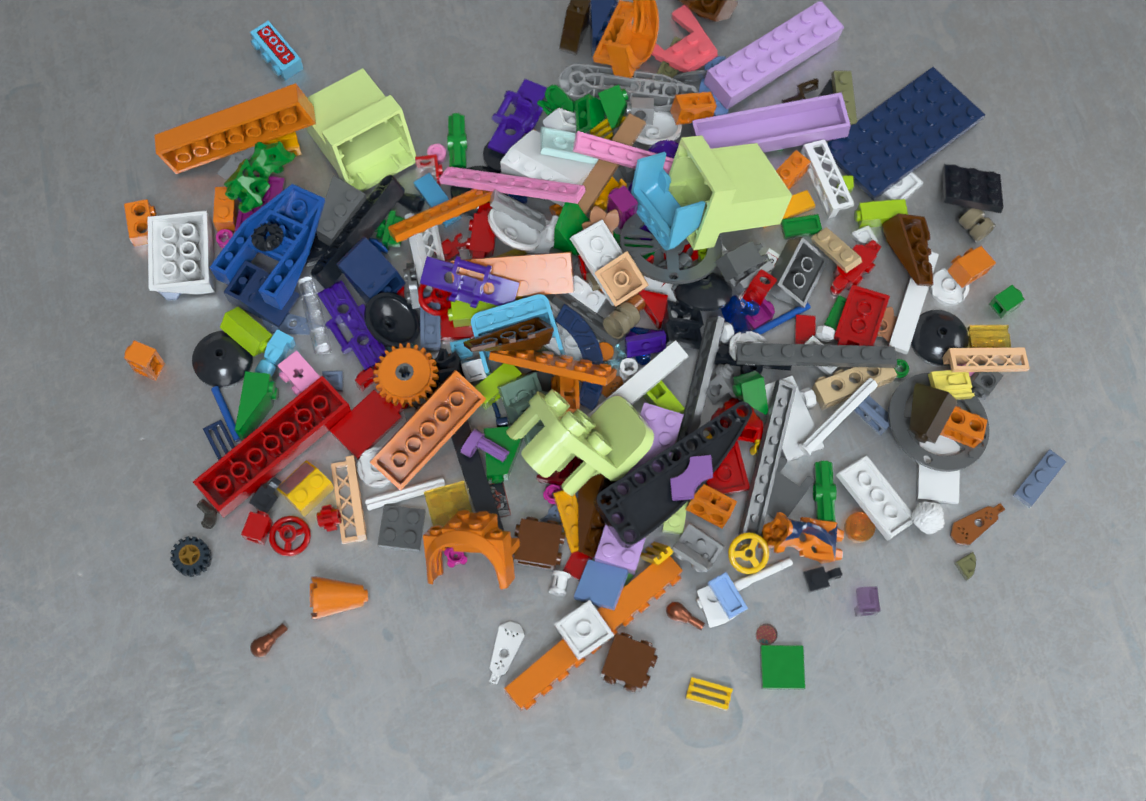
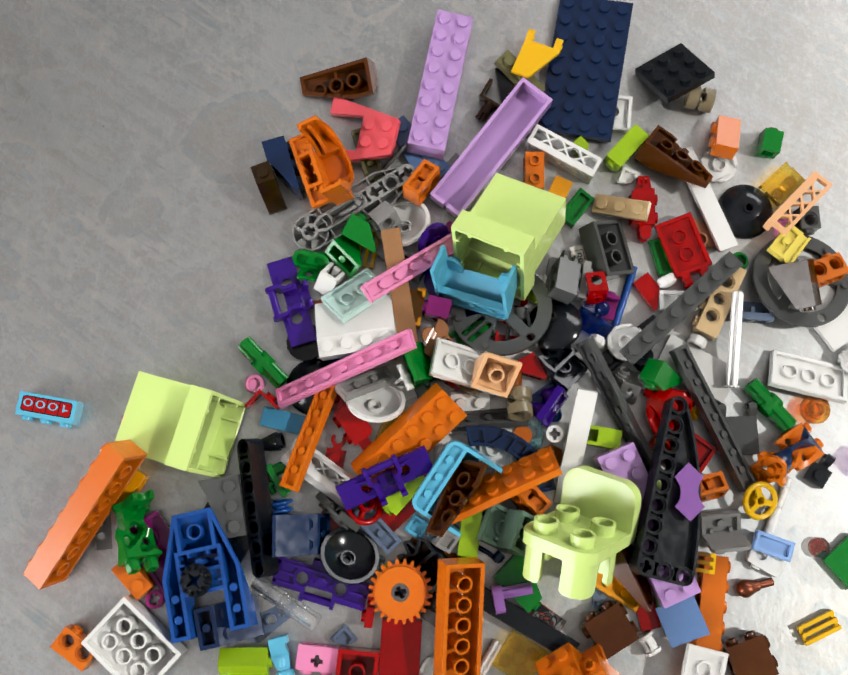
camera: 40 degrees left, 10 degrees up
none -> yellow flag [511,29,564,79]

